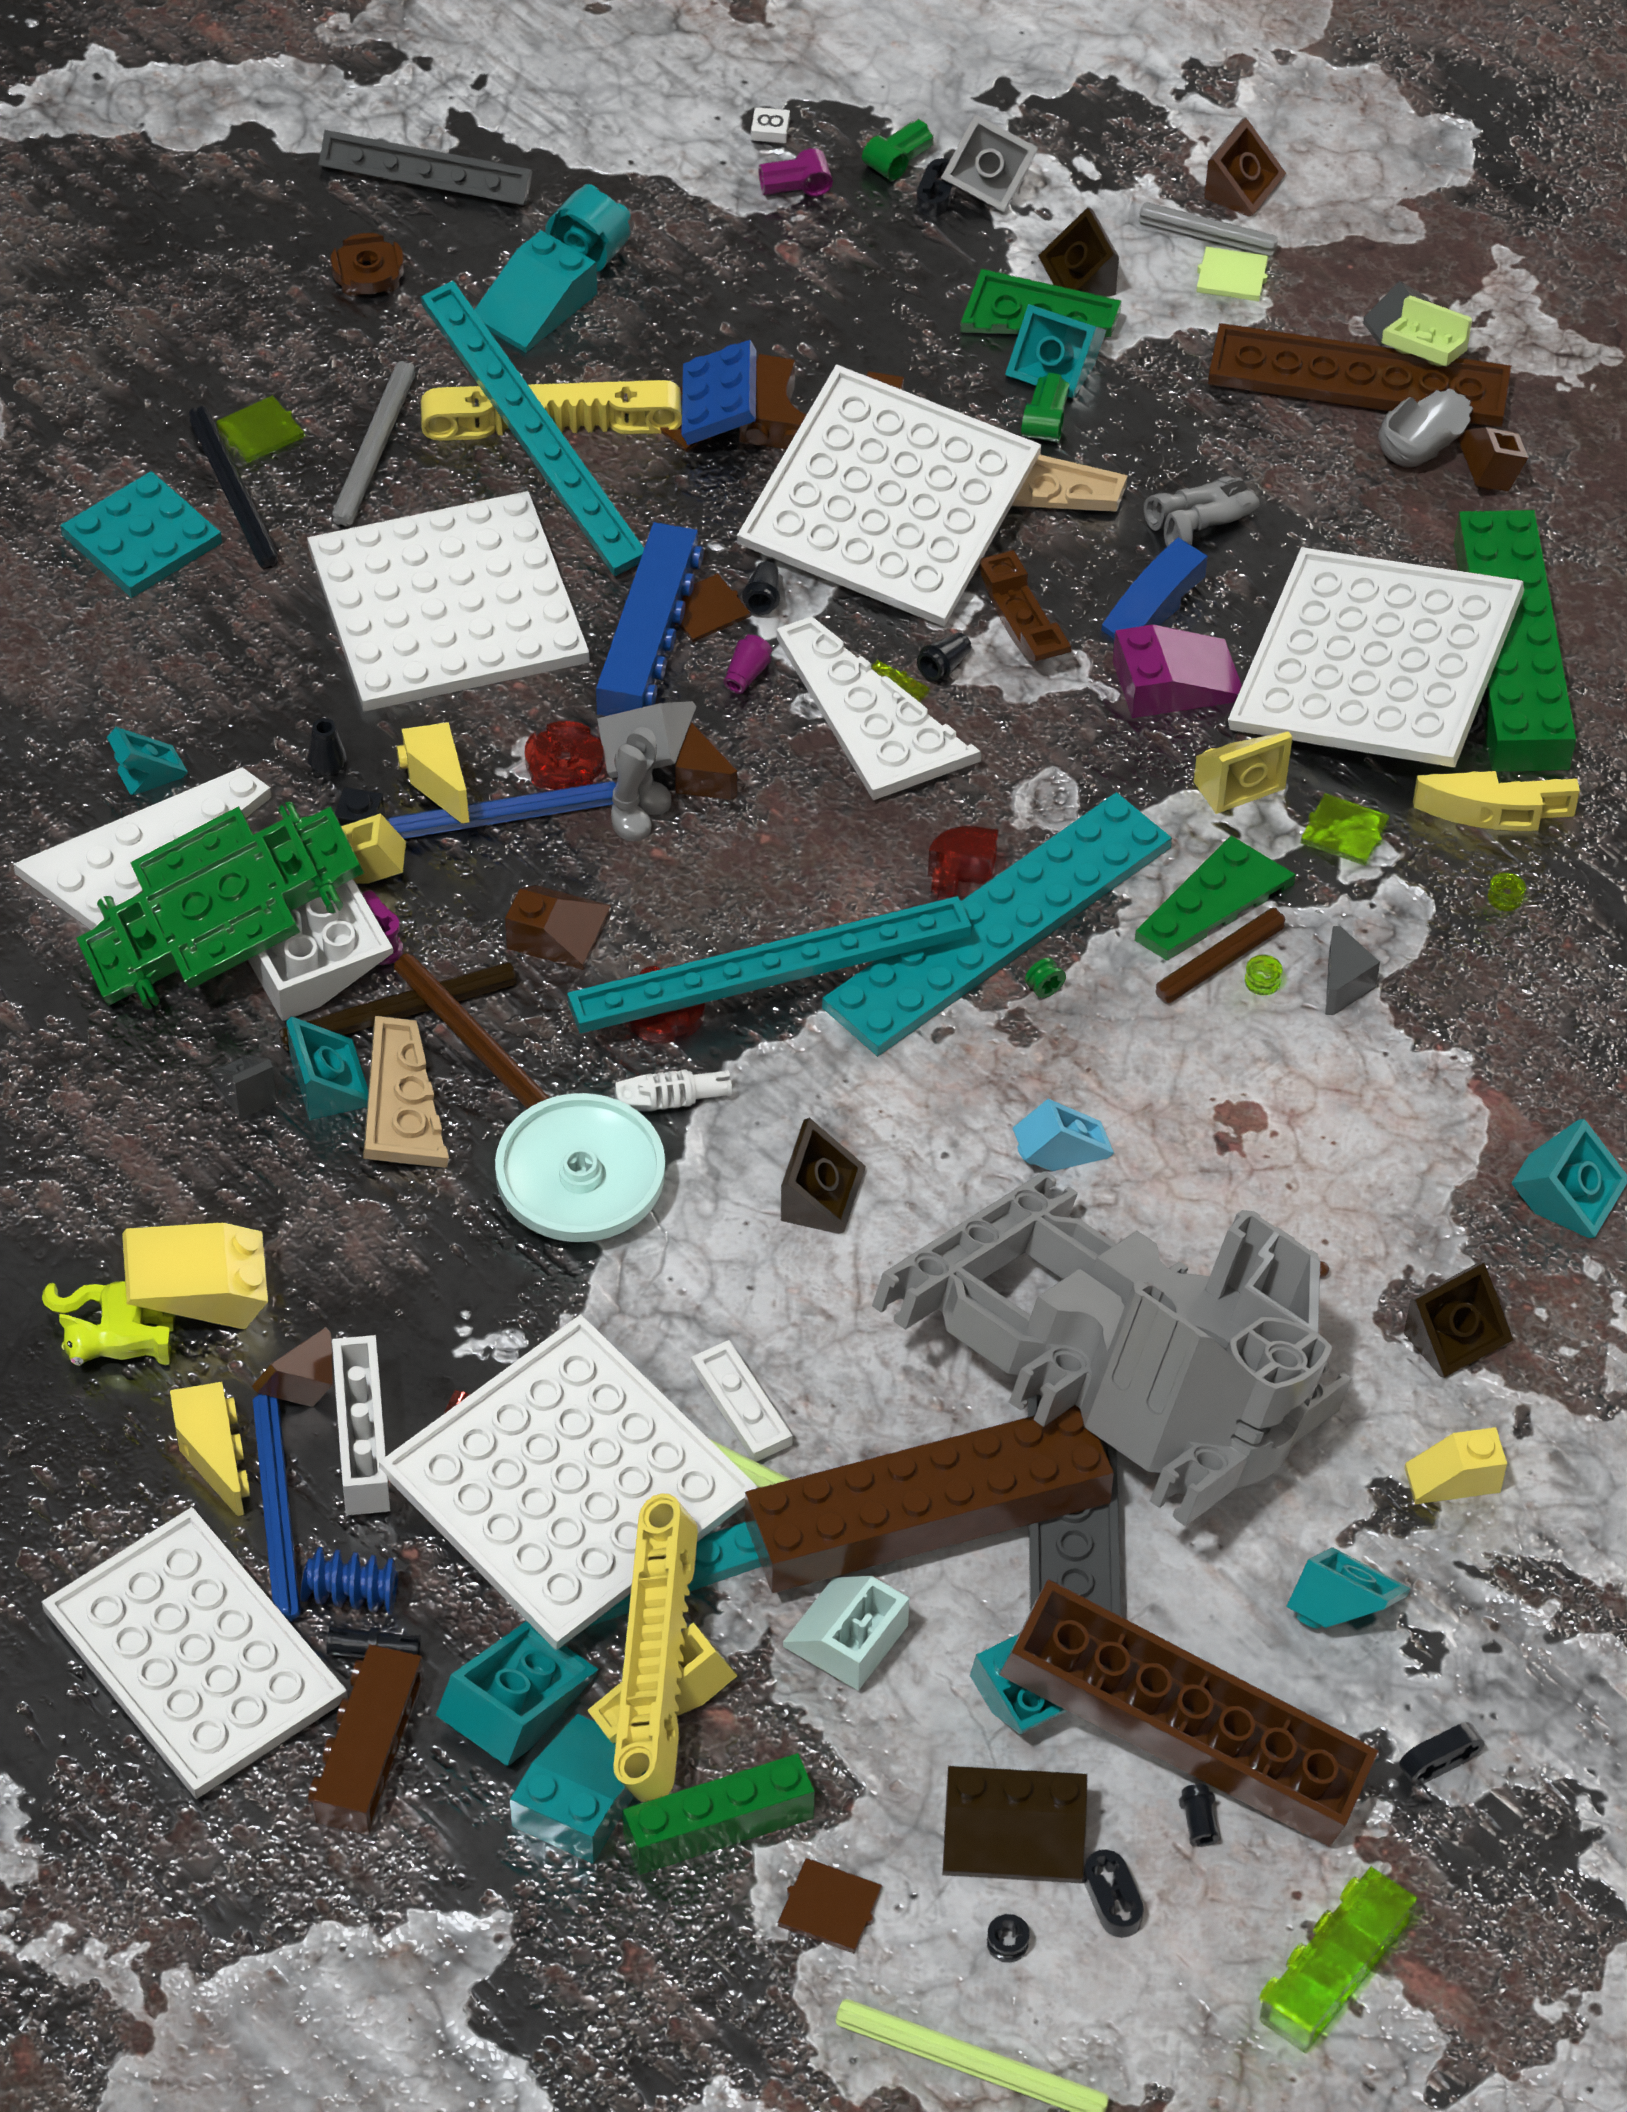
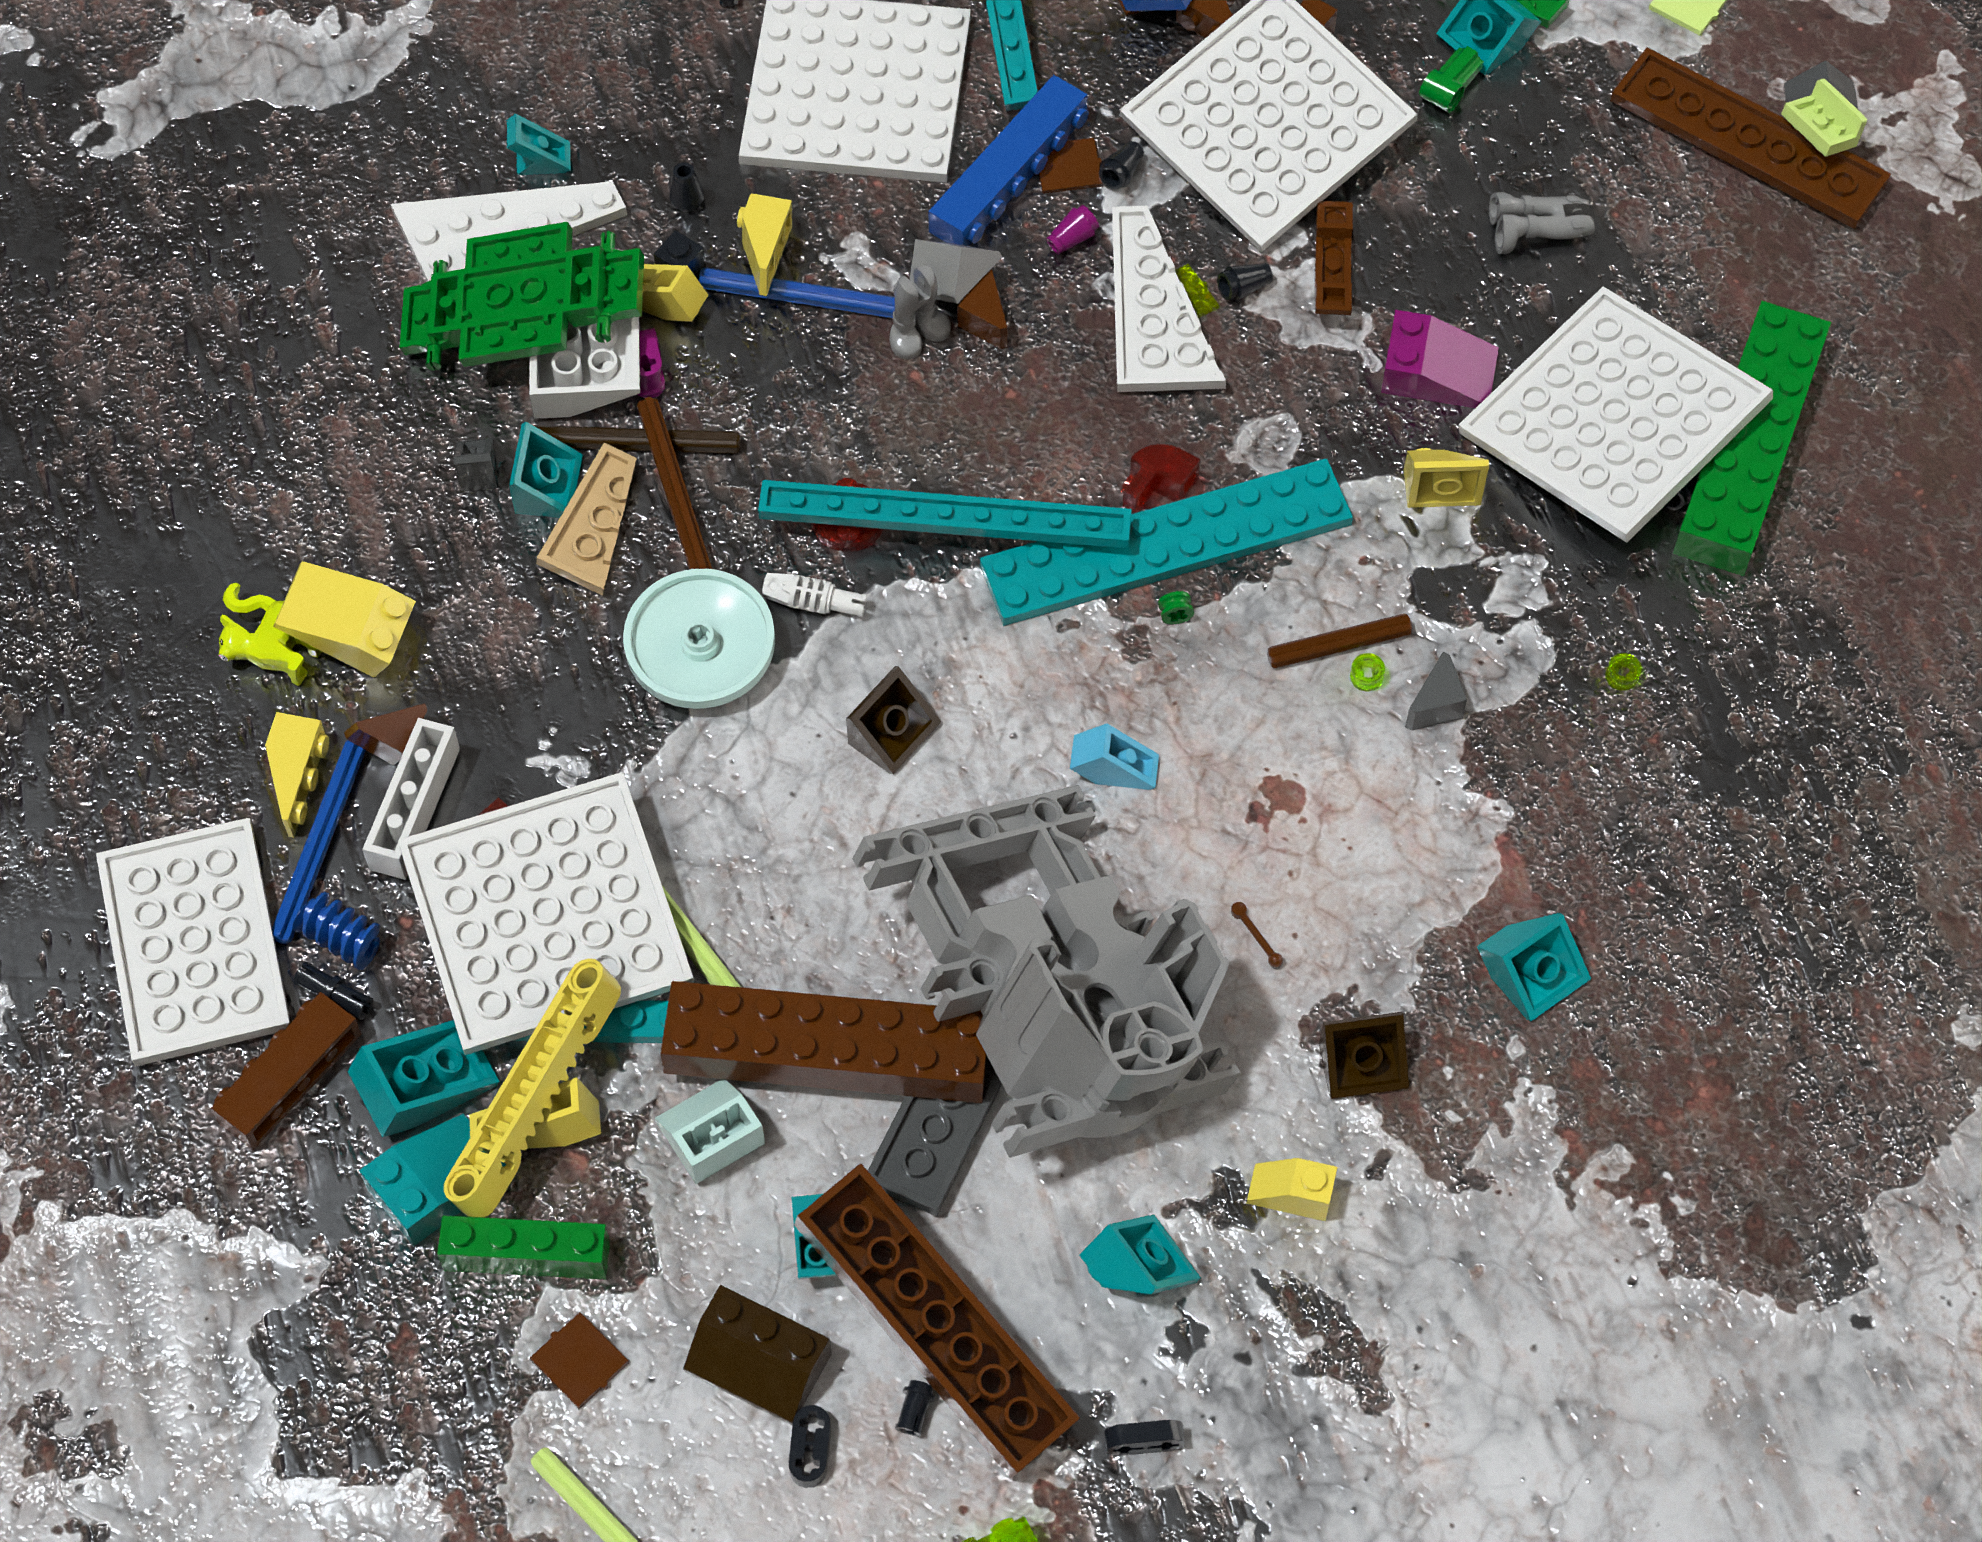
camera: 25 degrees right, 10 degrees up
reddish brown slope [505,885,611,970] -> none
clear red plate [525,721,604,790] -> none
white plate [691,1340,793,1462] -> none
black bush [987,1914,1030,1963] -> none
tan wing [1012,455,1127,512] -> none
blue slope [1101,537,1208,639] -> none
green wing [1134,835,1296,961] -> none
clear neon green piece [1300,793,1390,866] -> none
light grey hair [1378,388,1473,468] -> none
light yellow slope [1413,771,1580,831] -> none
reddish brown slope [1458,427,1528,492] -> none

